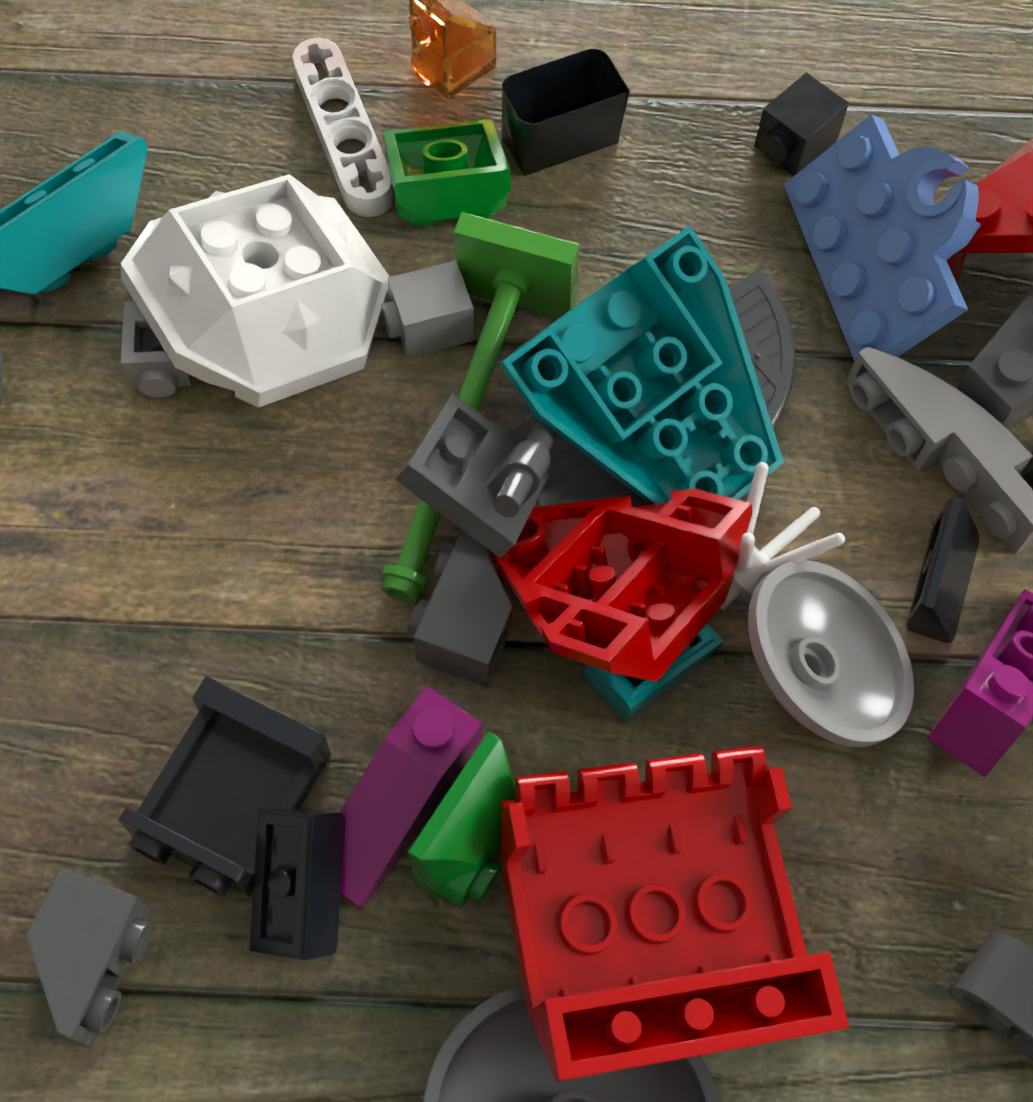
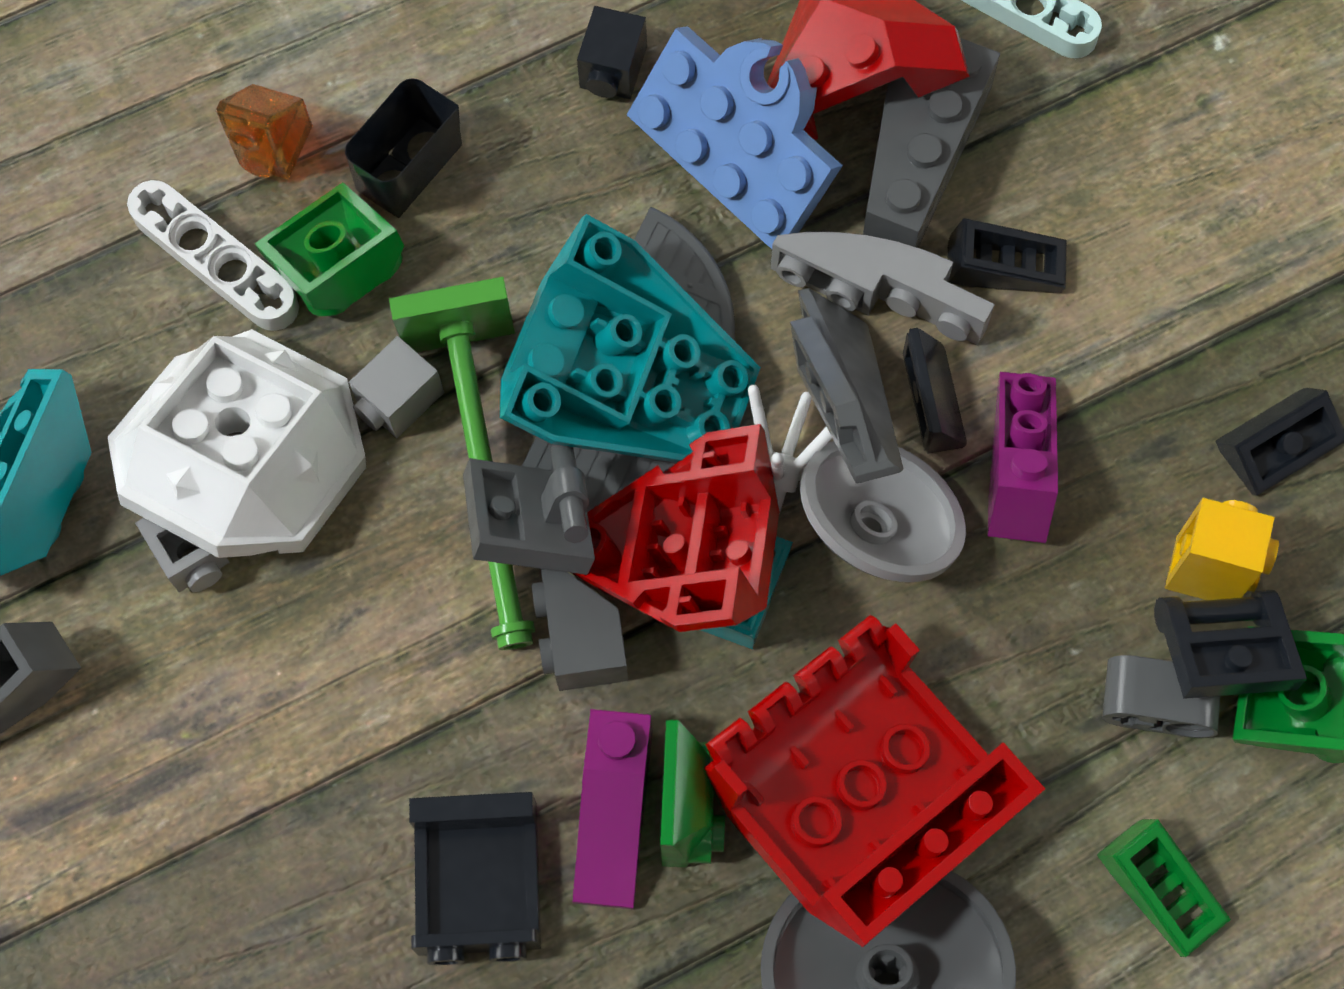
camera: 25 degrees left, 5 degrees up
black slope [249,808,345,960] -> none
none -> dark grey wedge [790,288,903,484]

